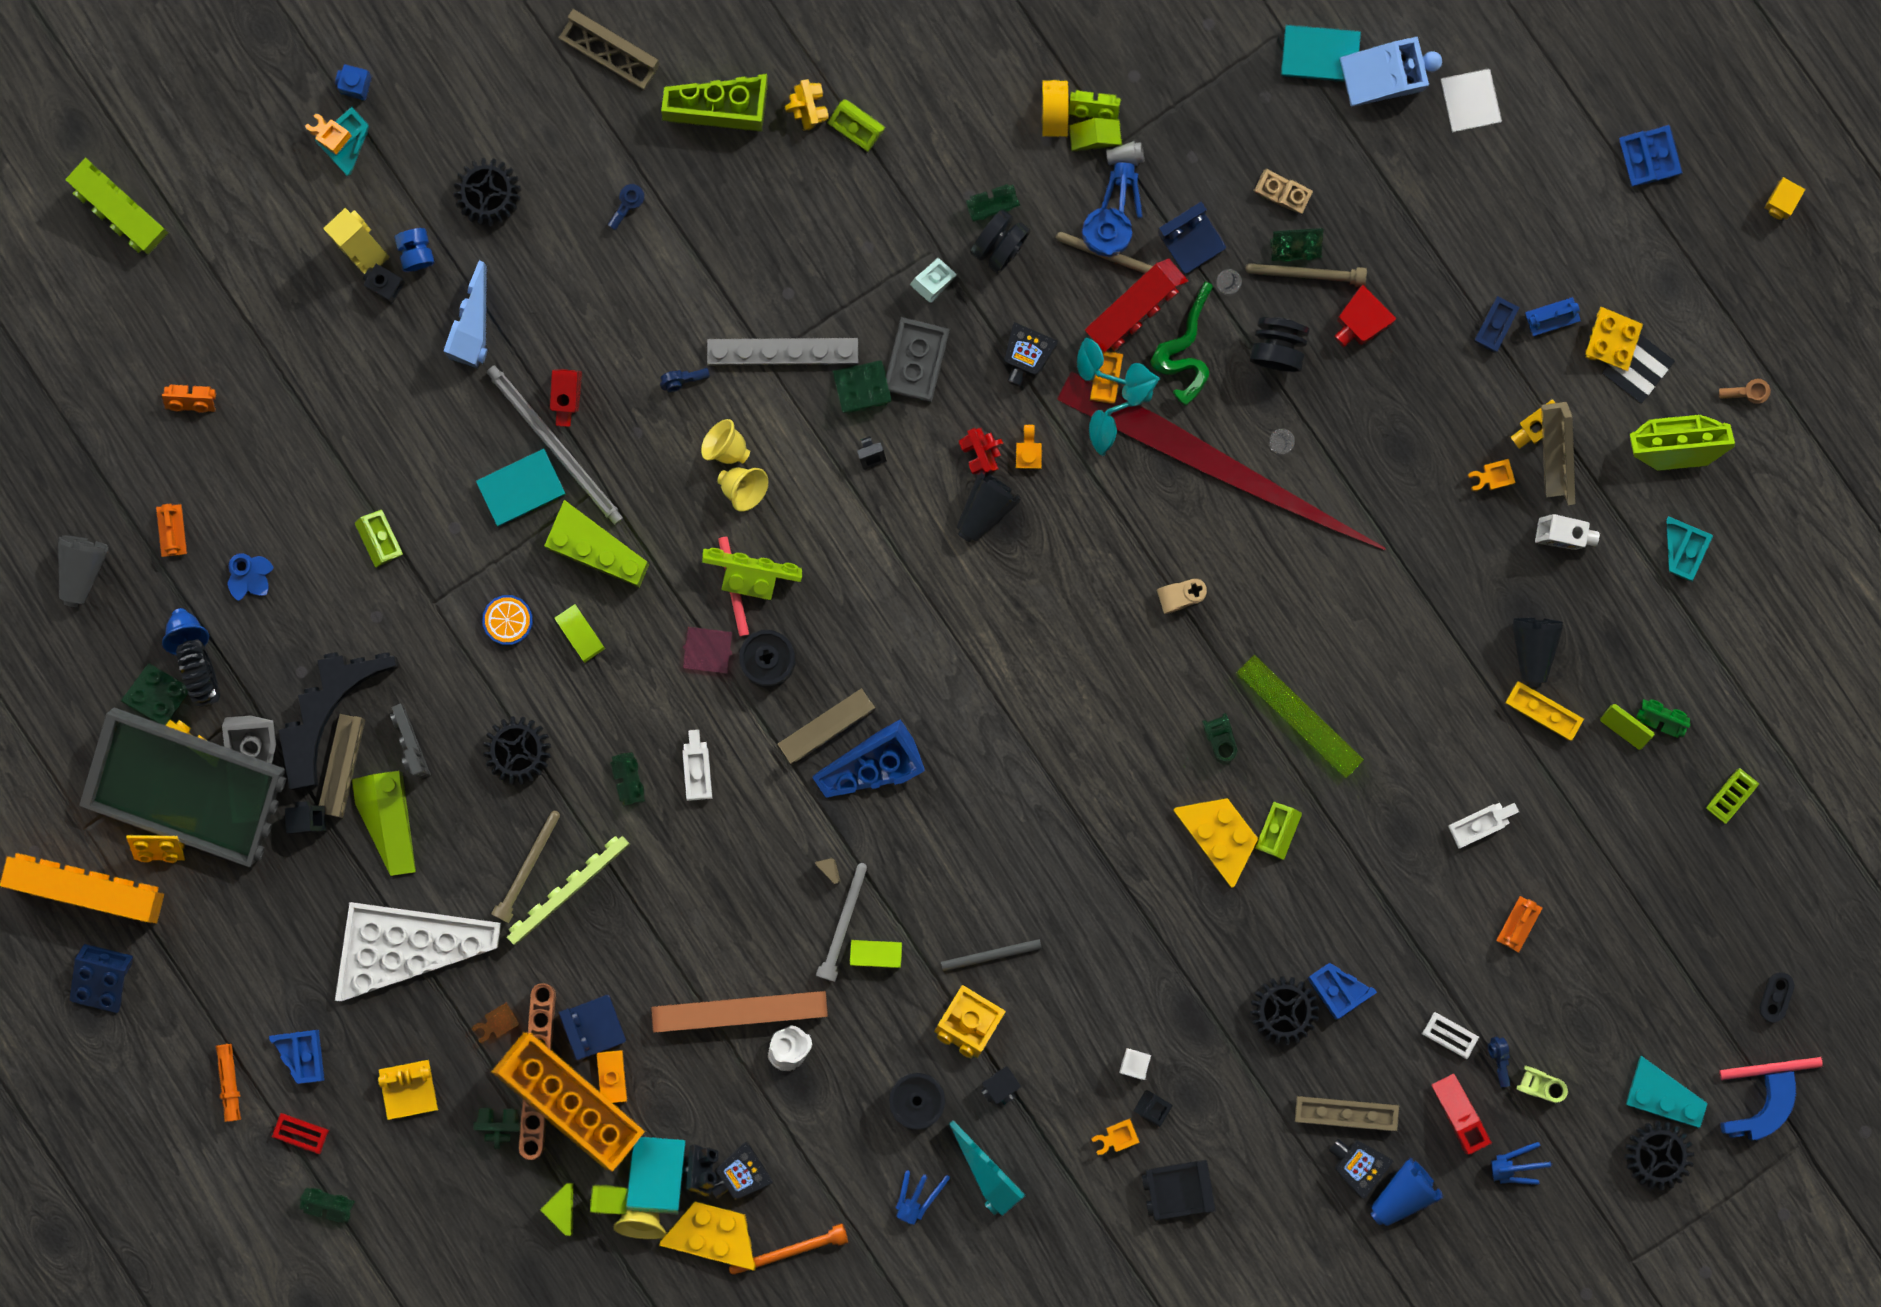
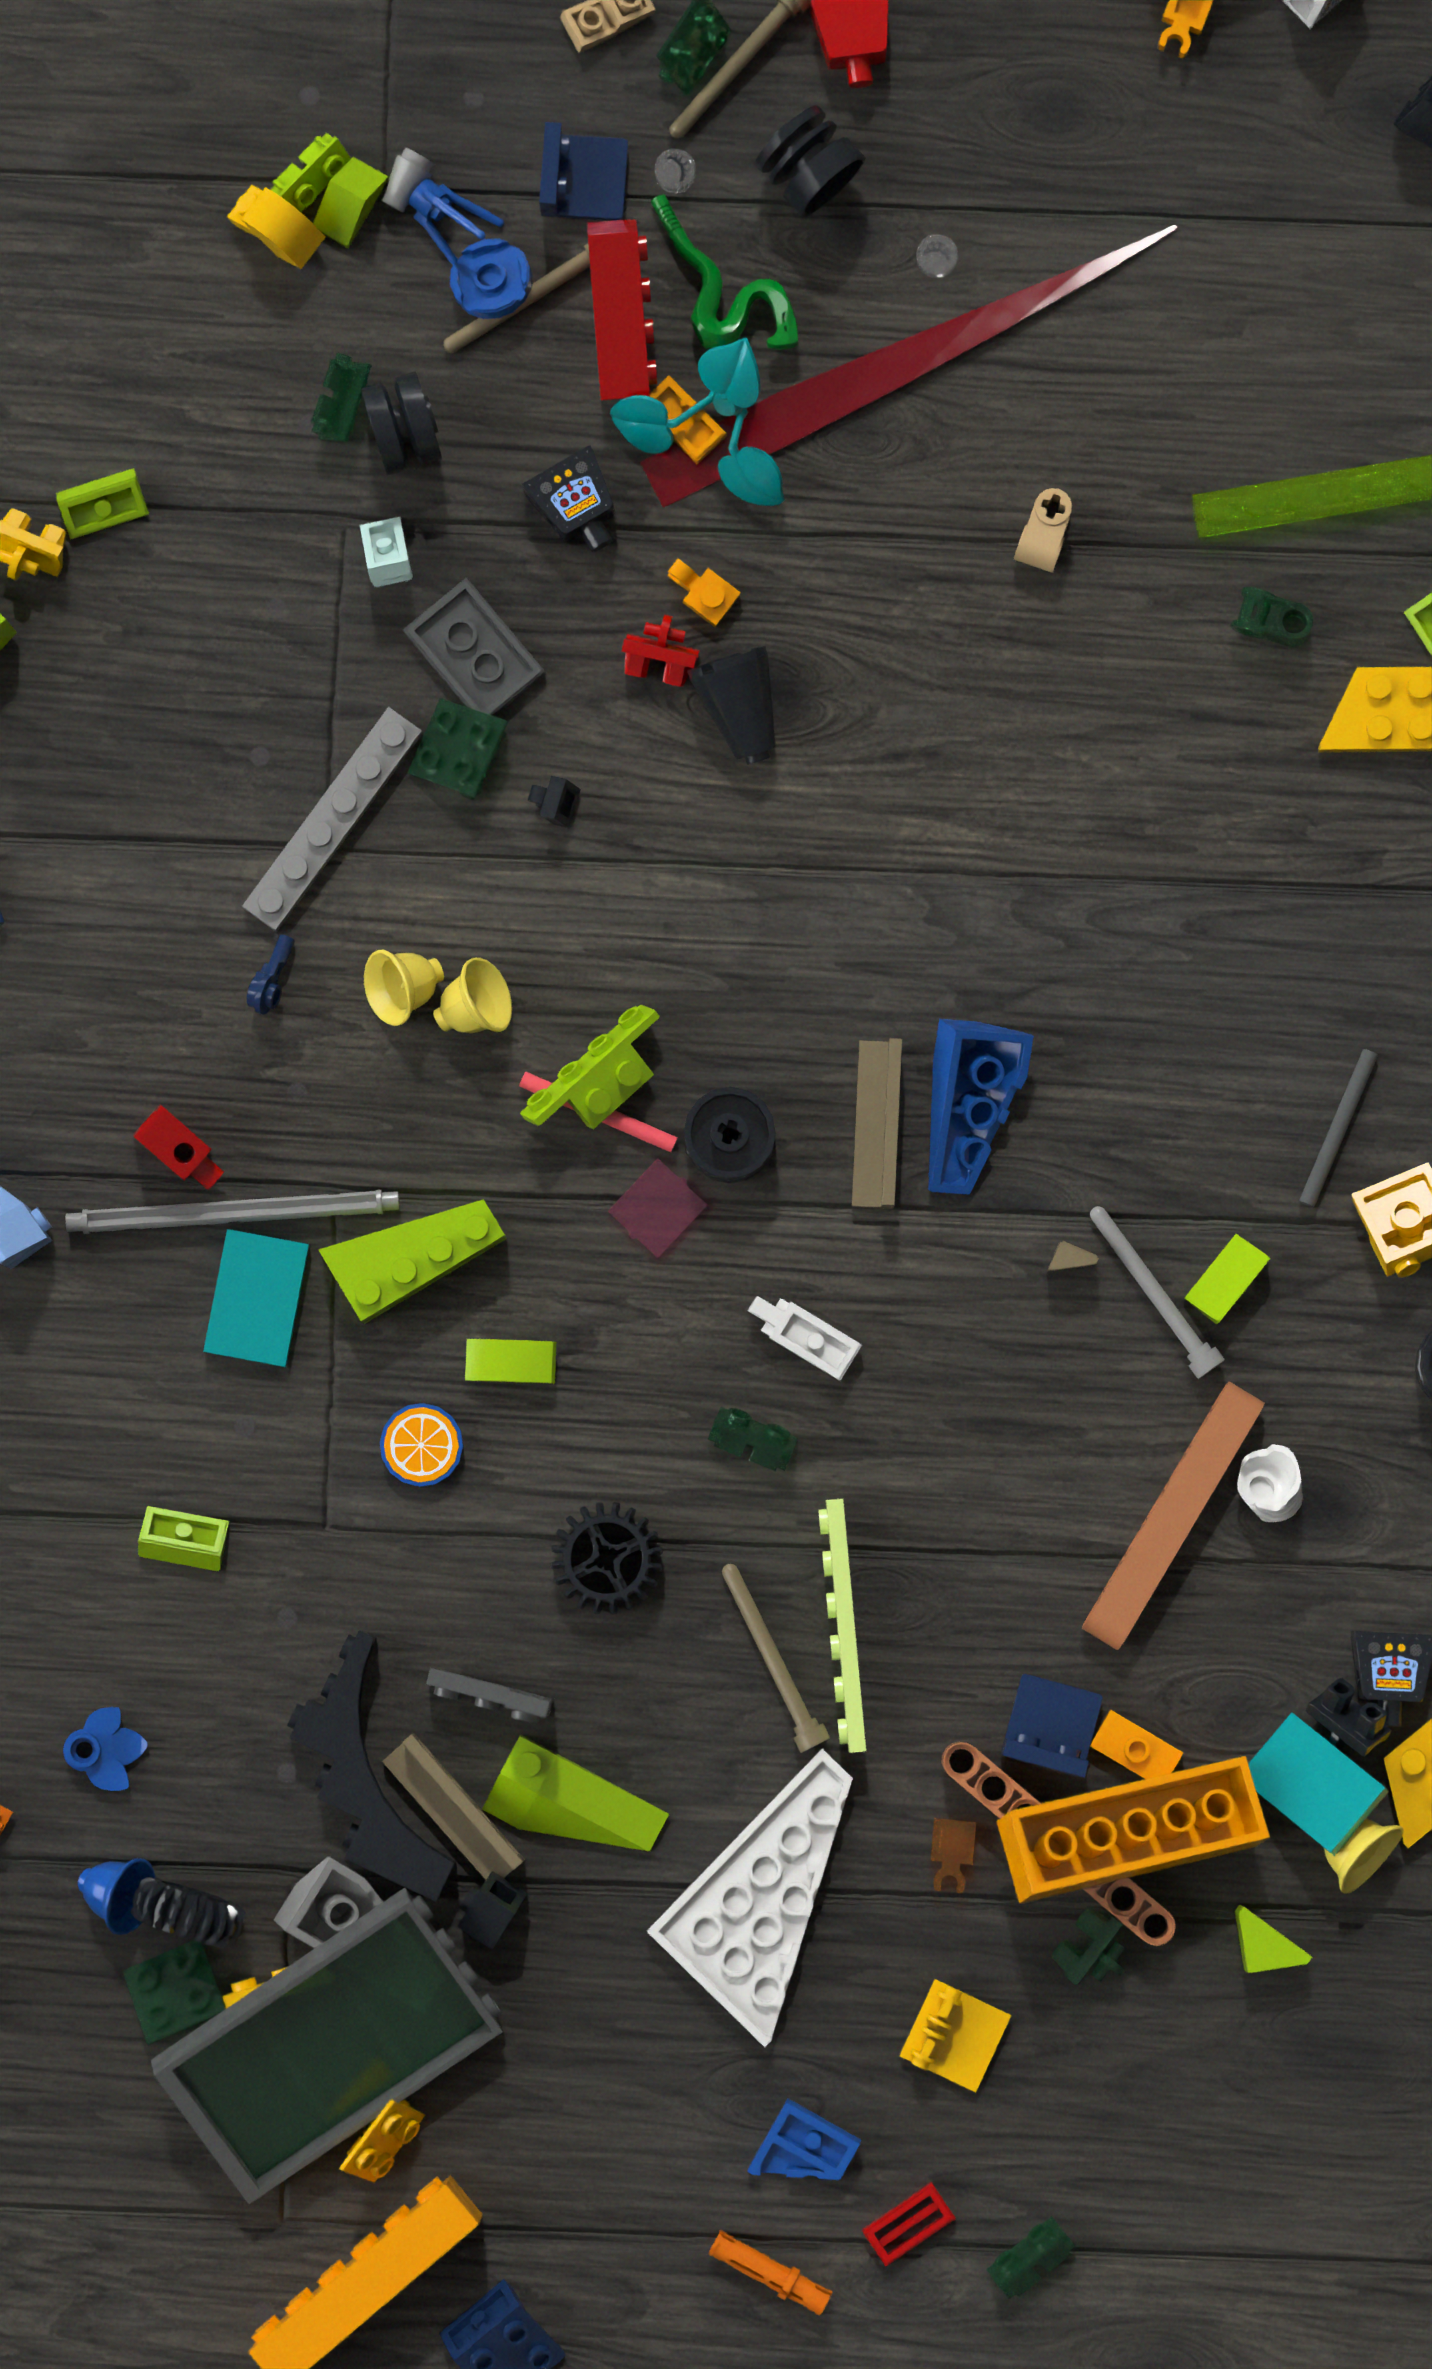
camera: 55 degrees left, 0 degrees up
lime slope [590,1185,628,1214] -> none

